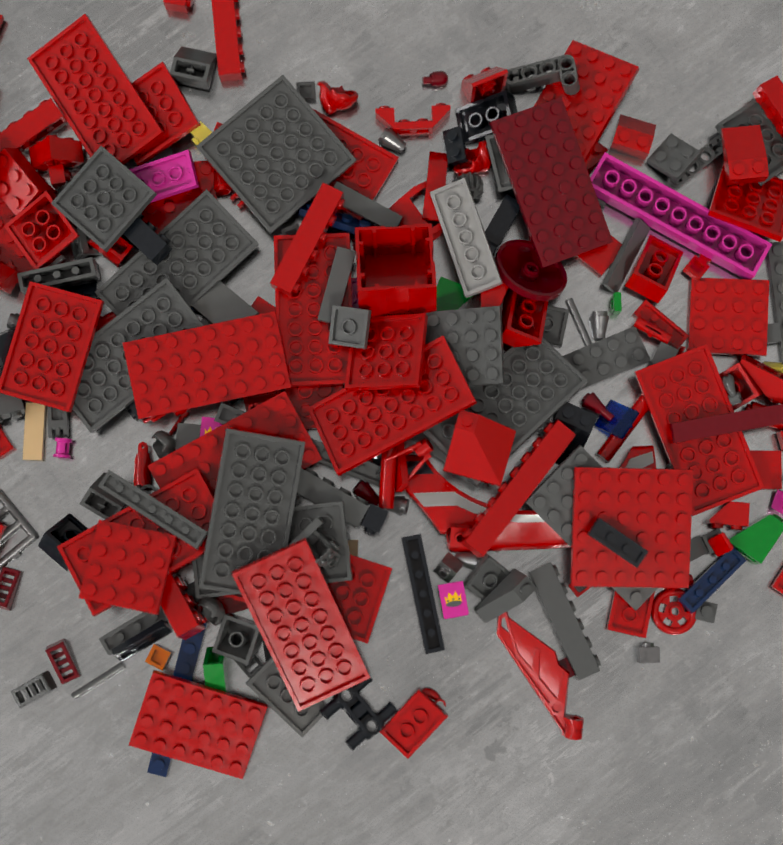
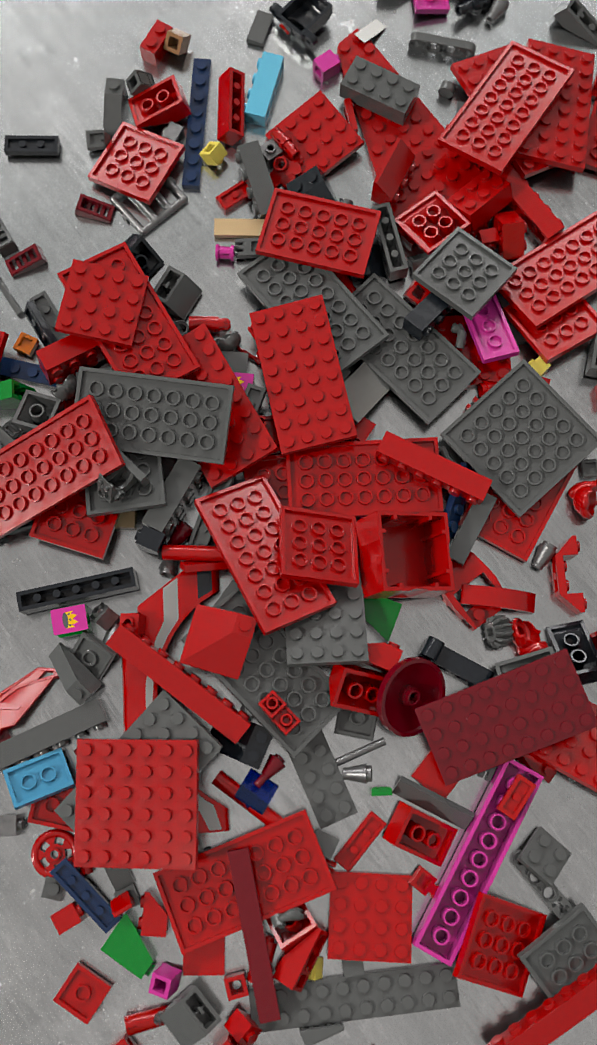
camera: 85 degrees right, 5 degrees down
dark grey plate [98,470,208,550] -> none
dark grey tile [318,246,356,324] -> none
dark grey plate [328,305,371,349] -> none
red plant [385,438,434,480] -> none
light grey plate [430,178,503,298] -> none
black plate [443,126,468,167] -> none
black plate [587,518,649,568] -> none
red slope [609,114,656,160] -> none
red pin [633,316,672,344] -> none
red slope [721,125,769,185] -> none
none -> dark azure plate [2,748,75,810]
none -> red brick [50,901,85,935]
none -> red slope [258,690,301,736]
none -> dark grey arm [451,323,467,349]
none -> red plate [496,773,537,821]

